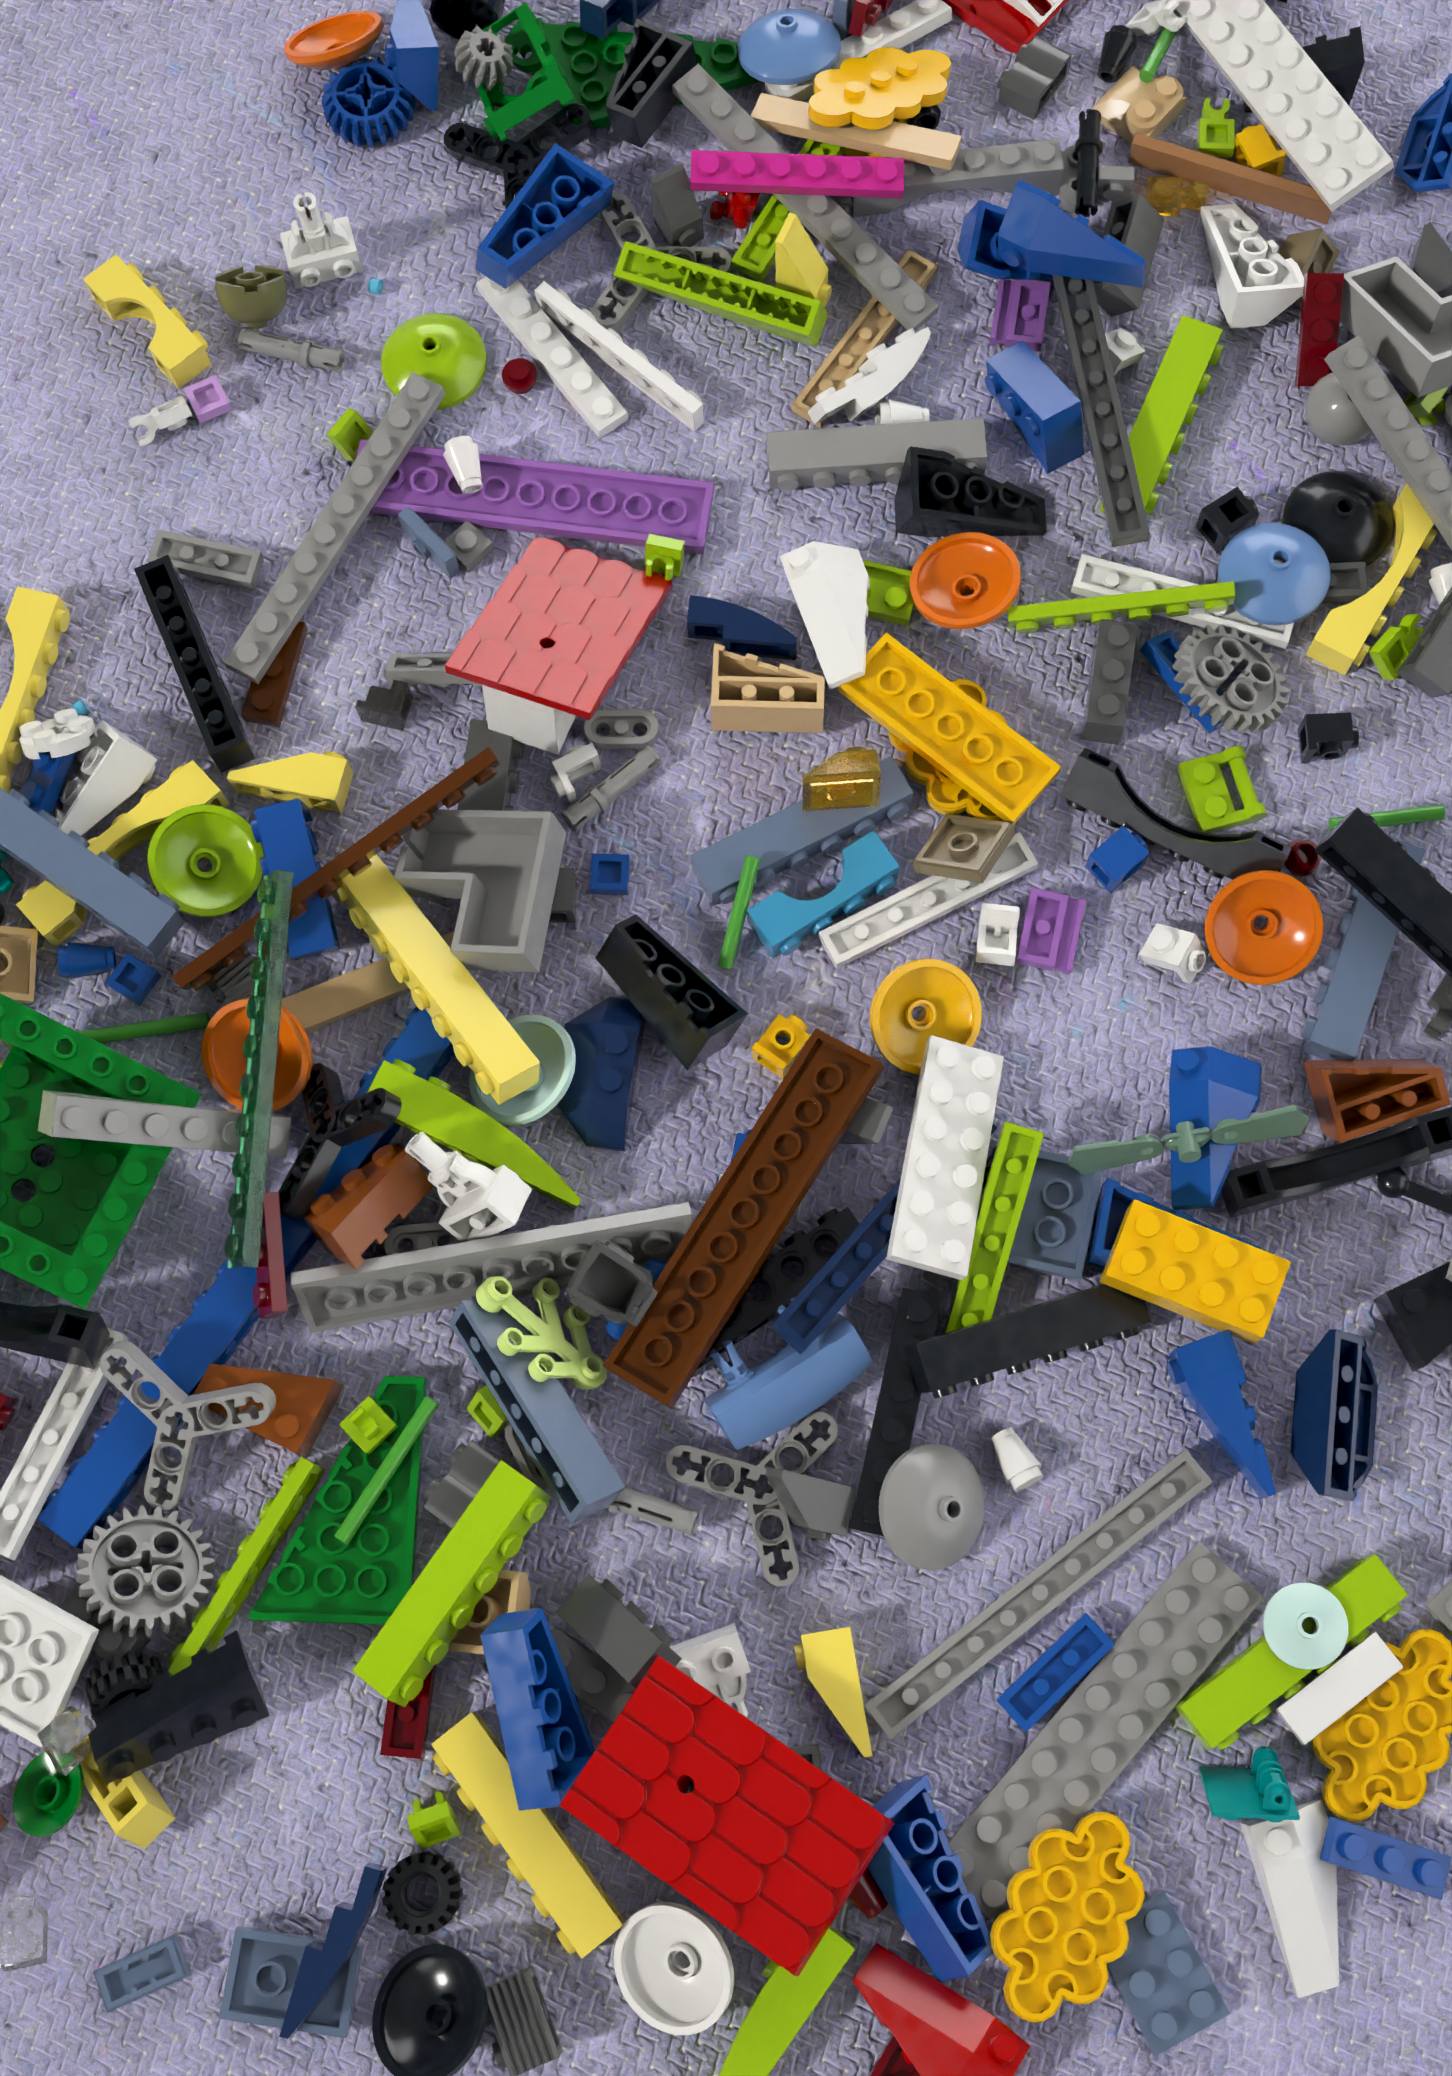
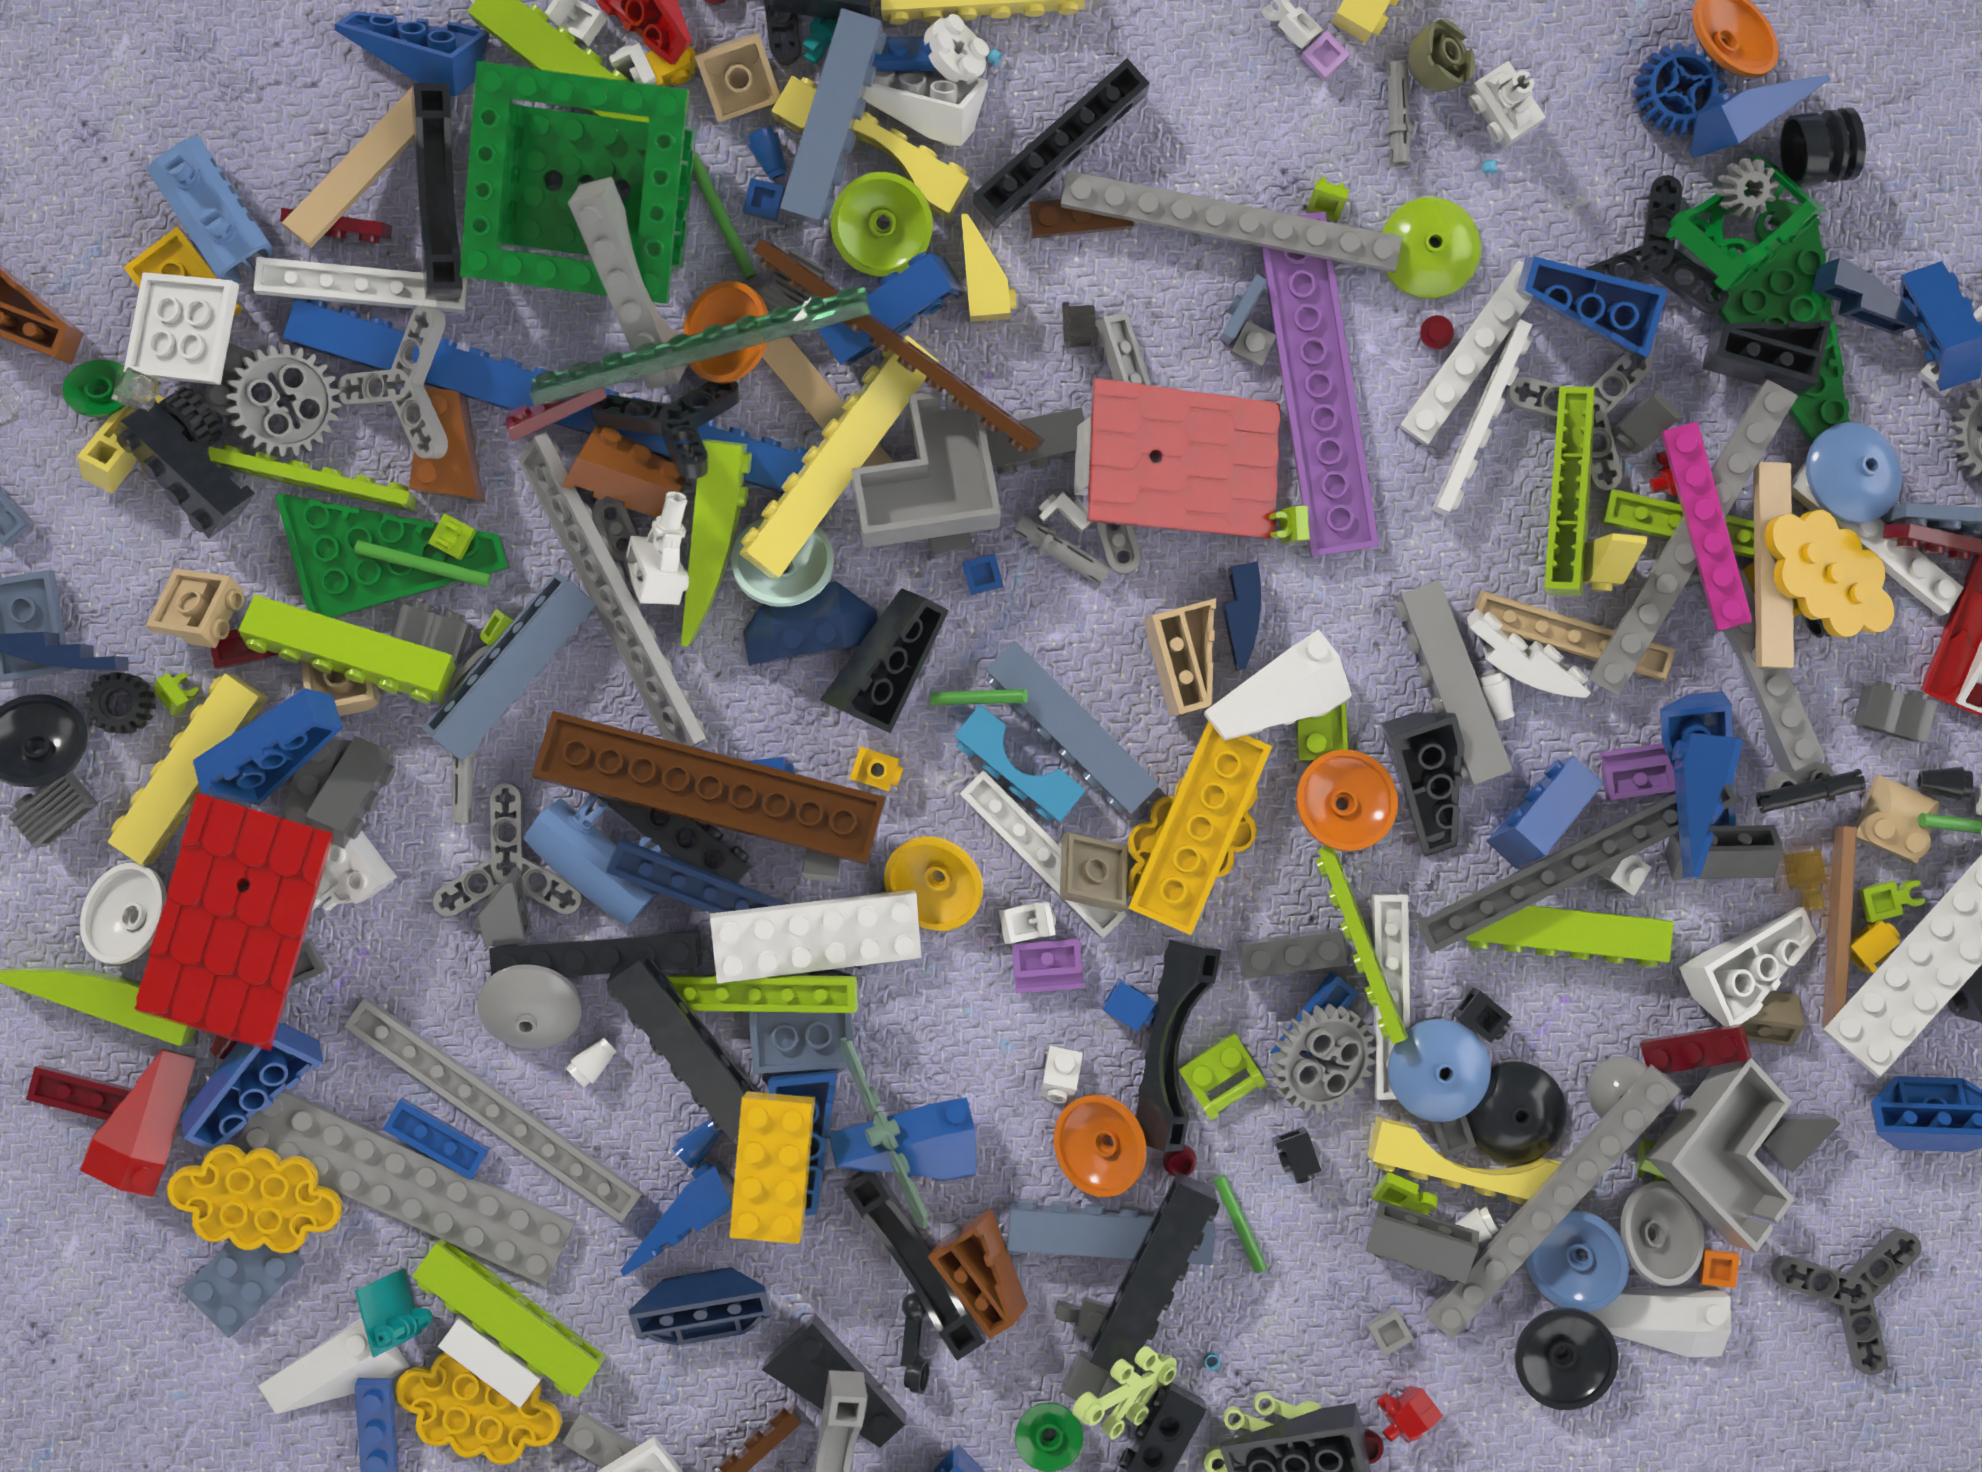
camera: 70 degrees right, 15 degrees up
light grey plate [147,529,264,590] -> none
white cone [443,436,483,494] -> none
yellowish green plant [476,1276,607,1390] -> none
dark grey piece [565,1240,667,1342] -> none
light yellow slope [794,1627,872,1758] -> none
clear yellow slope [802,746,881,812] -> none
light grey plate [1097,166,1135,200] -> none
light aqua dish [1263,1583,1348,1669] -> none
none -> tan plate [145,568,244,648]
none -> blue cone [672,1118,722,1169]

